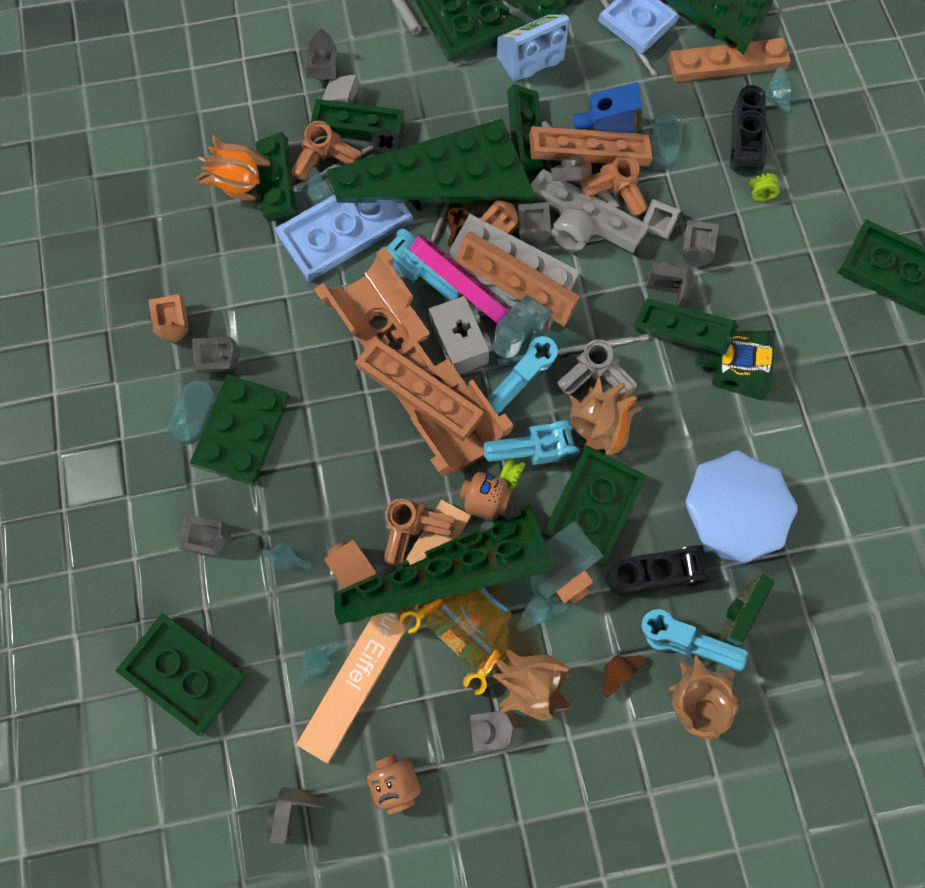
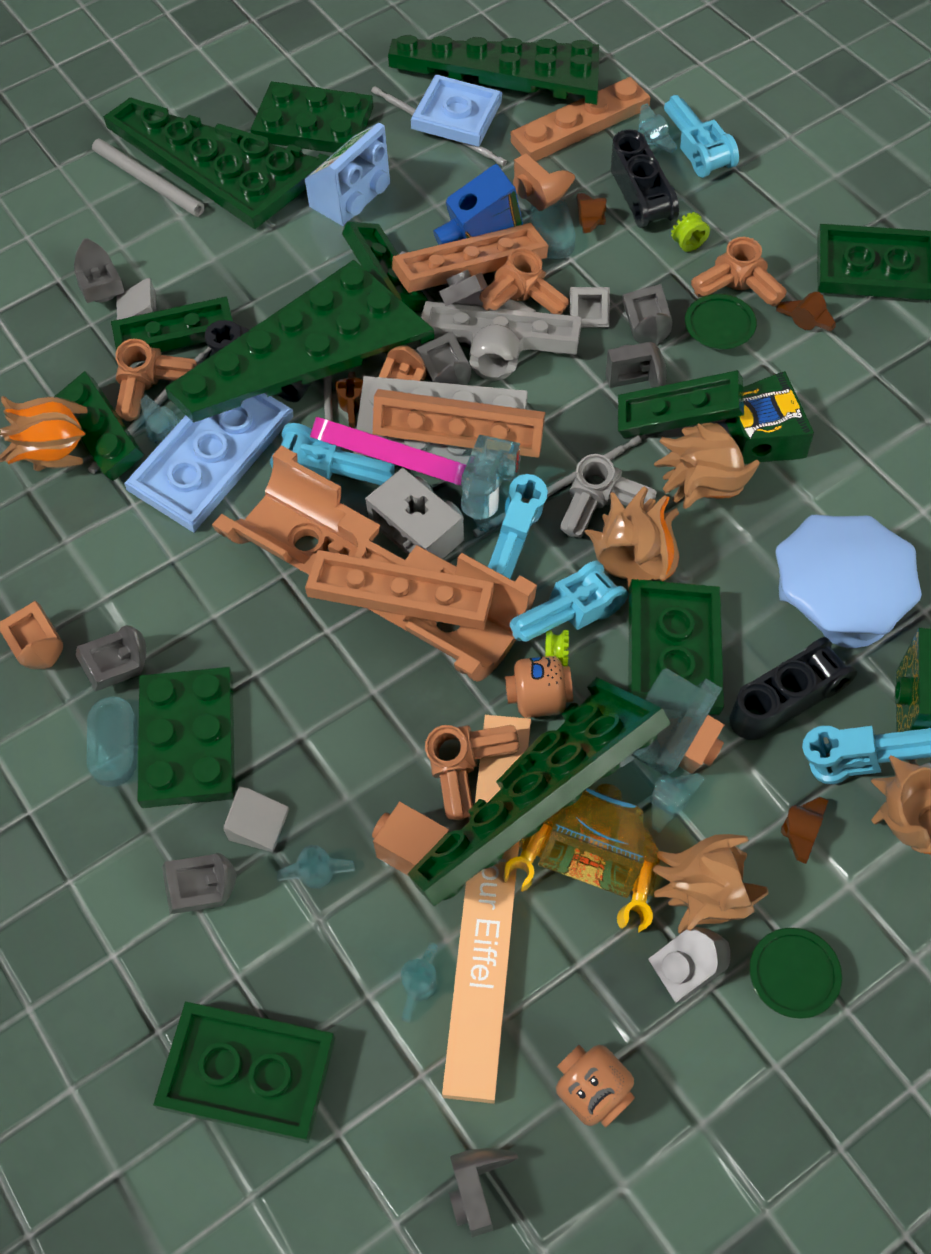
camera: 20 degrees left, 10 degrees down
none -> light grey slope [224,786,289,853]
none -> nougat plate [513,153,575,211]
none -> reddish brown piece [577,193,607,233]
none -> medium nougat hair [654,423,760,509]
none -> medium azure connector [664,95,739,178]
none -> dark green piece [685,294,757,350]
none -> nougat axle [691,237,787,306]
none -> dark green piece [750,928,842,1019]
none -> reddish brown piece [776,292,836,331]

